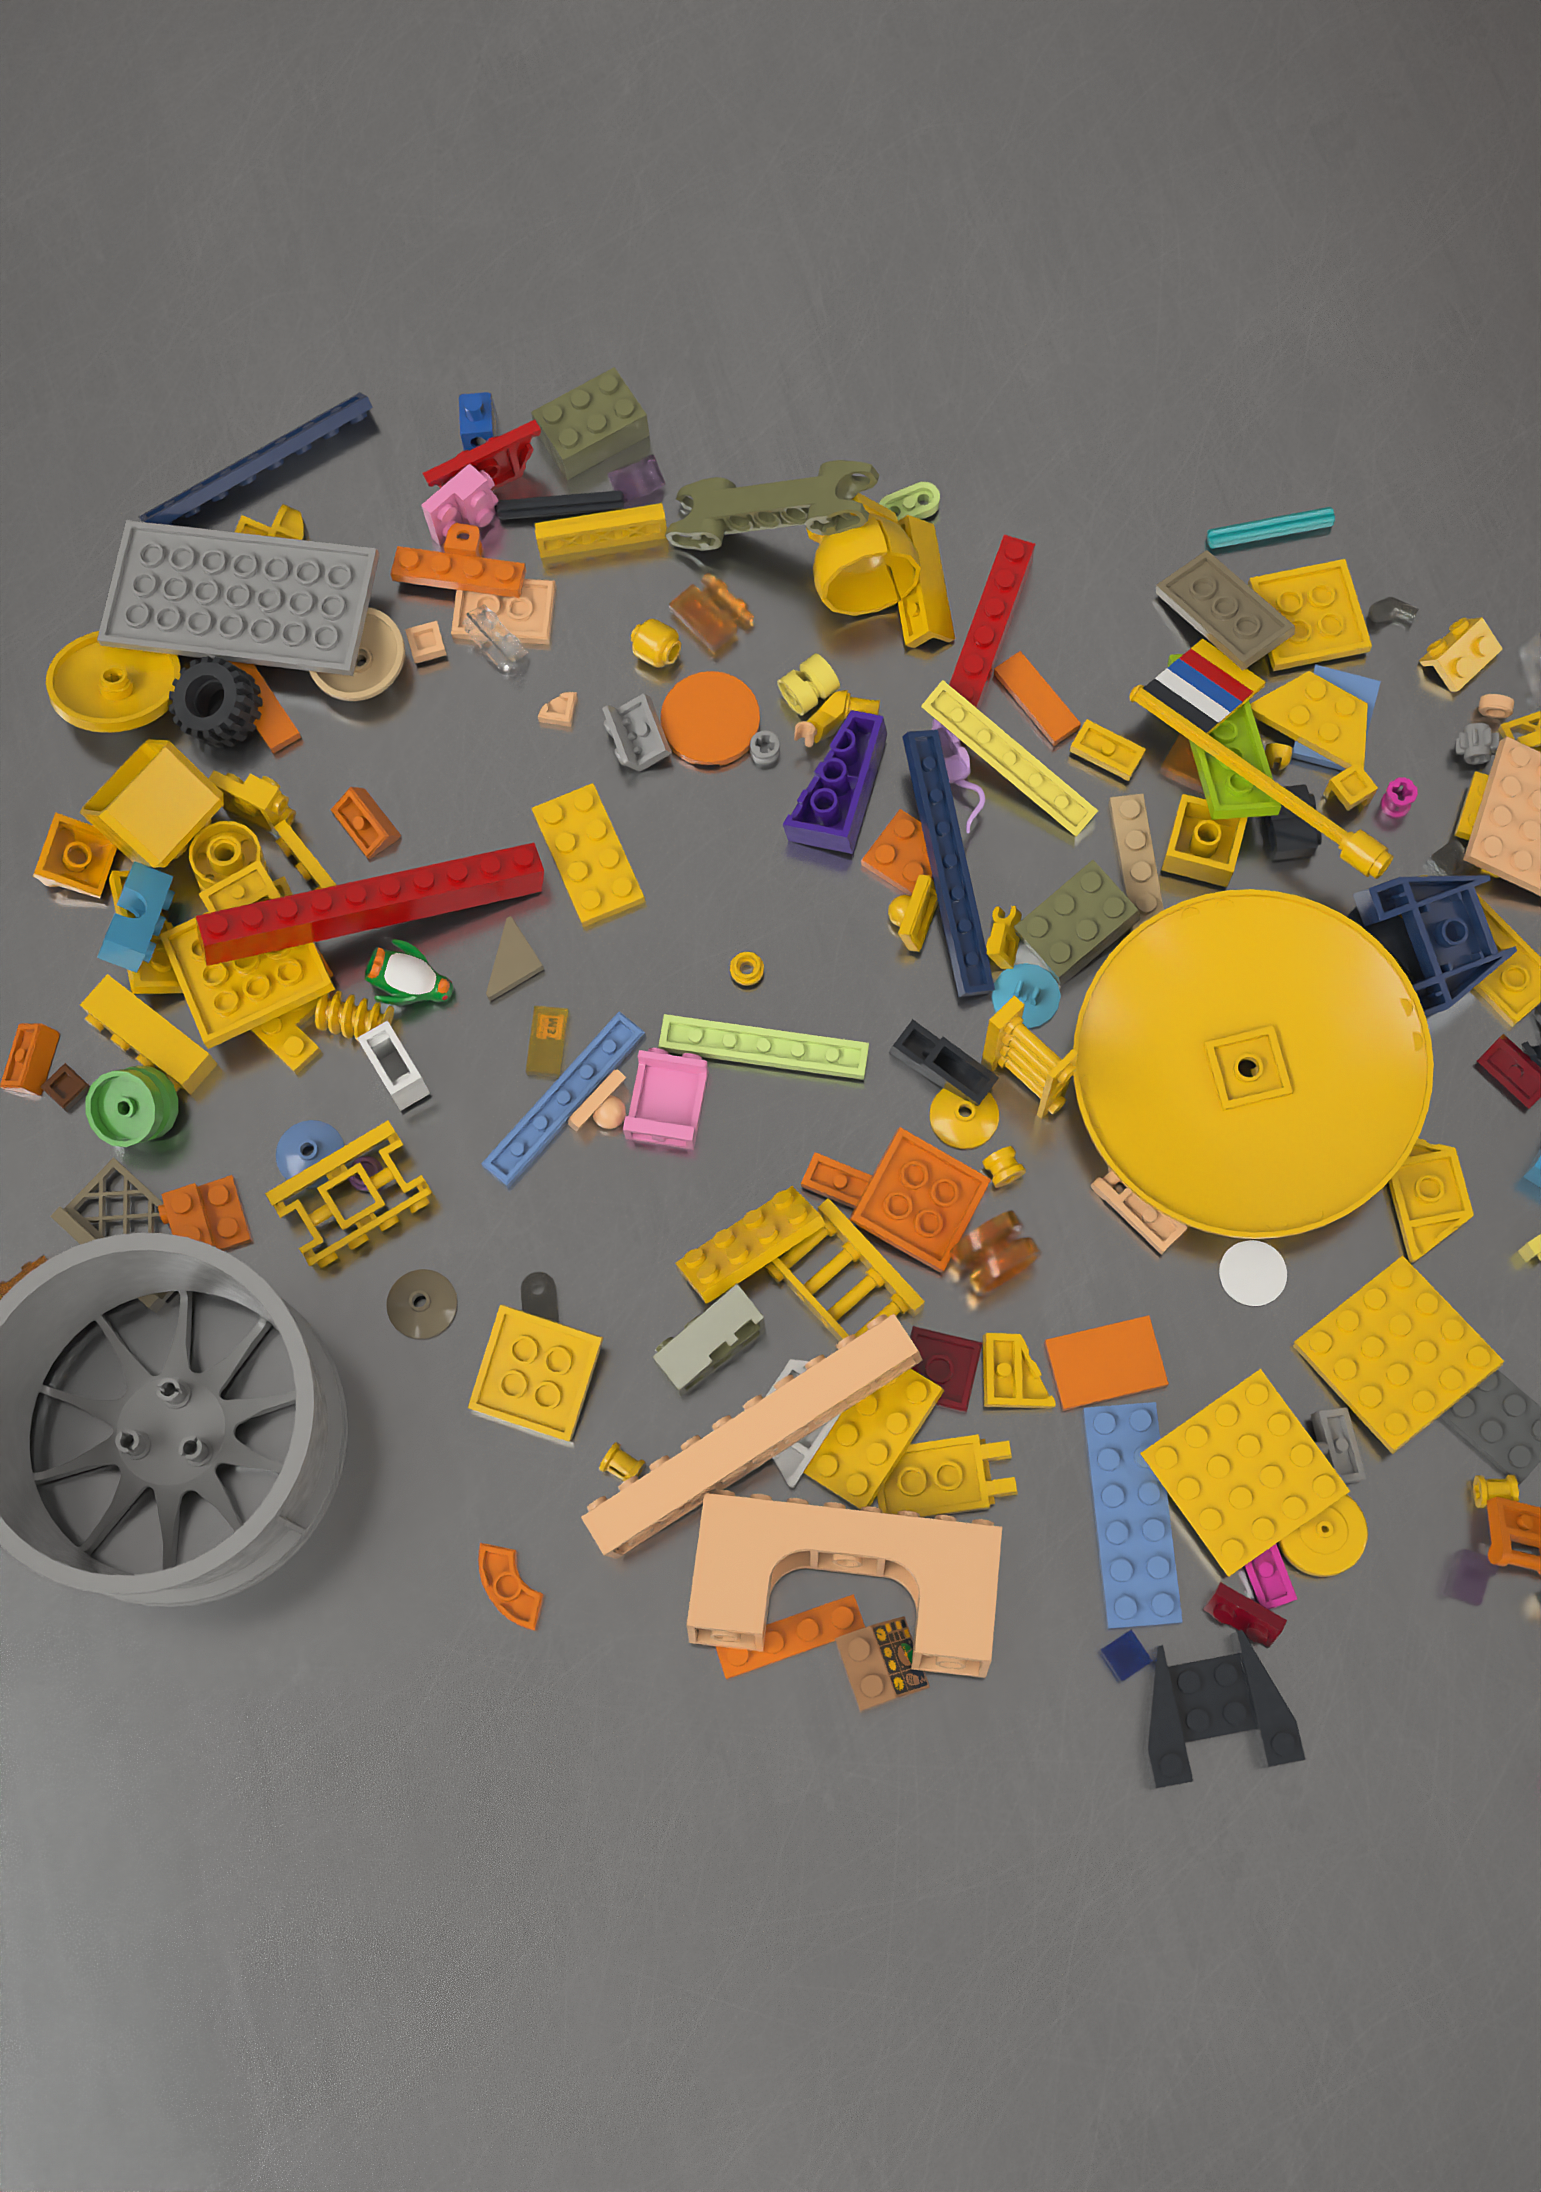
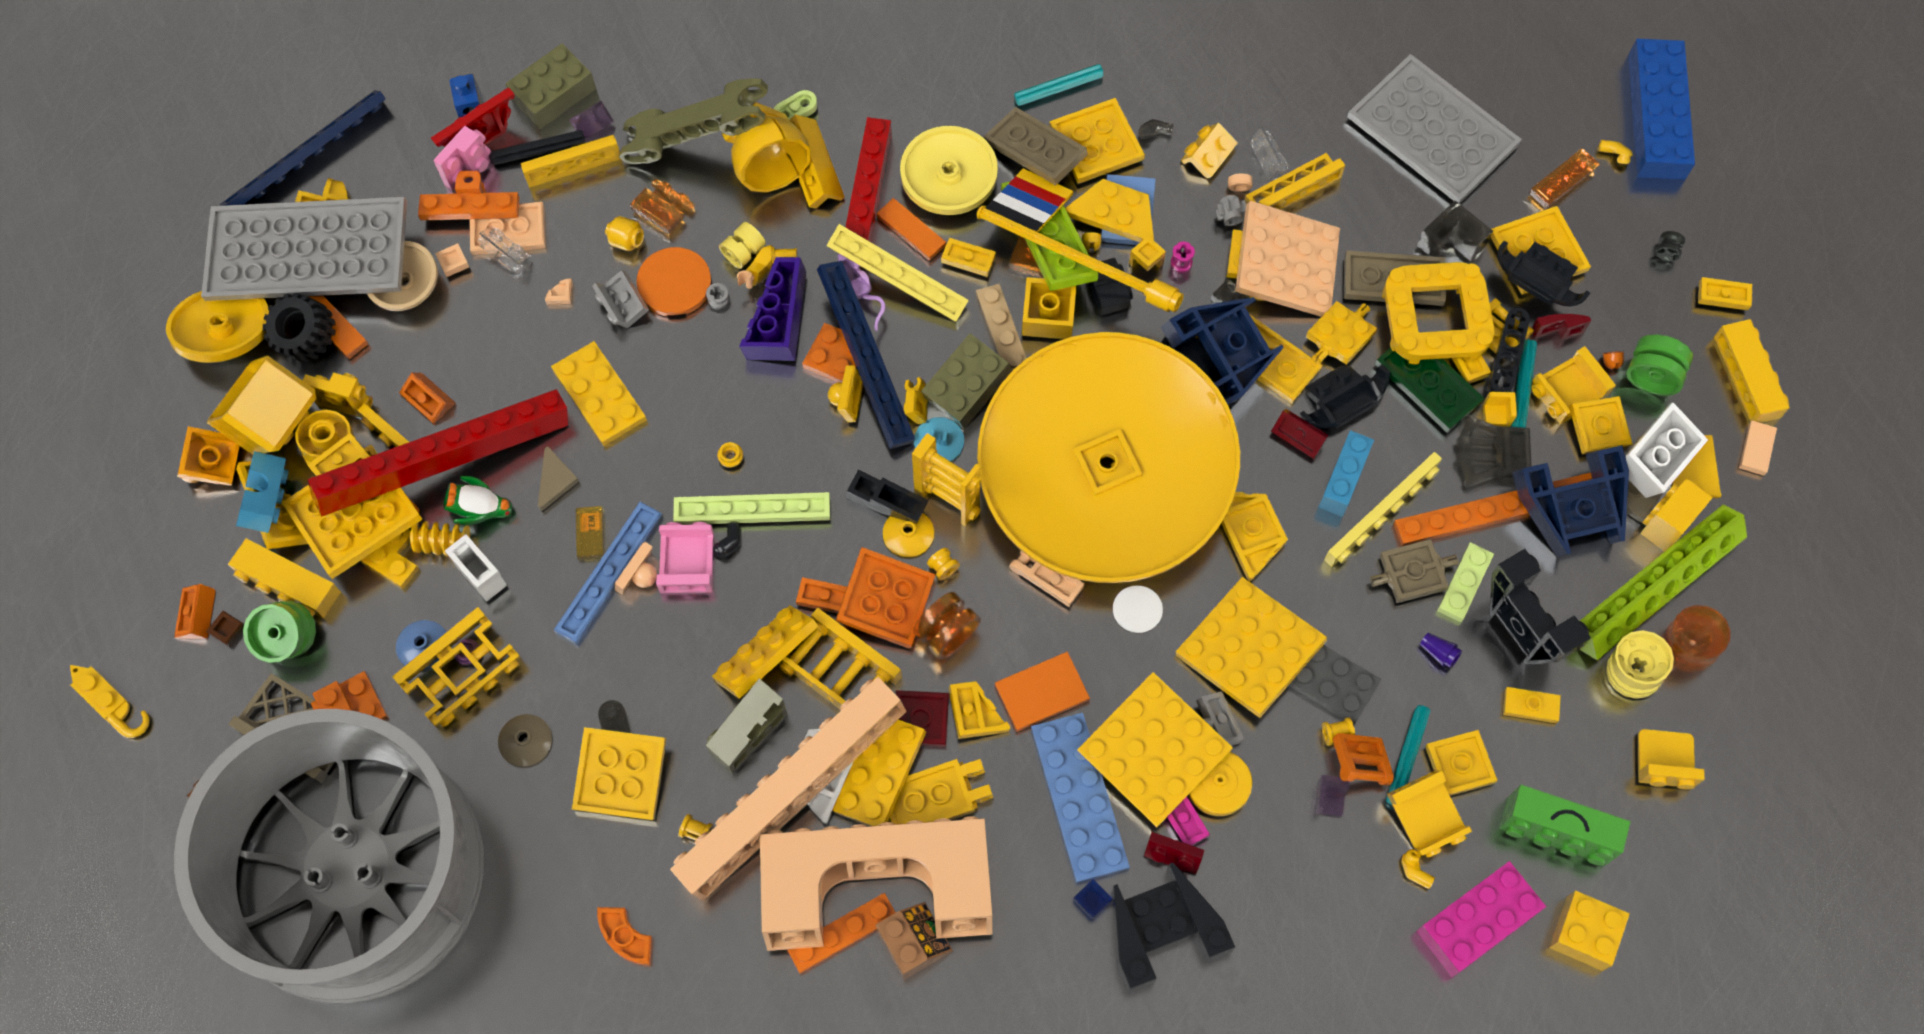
camera: 15 degrees left, 5 degrees down
none -> black arm [713,522,740,557]
none -> light yellow dish [900,126,998,215]

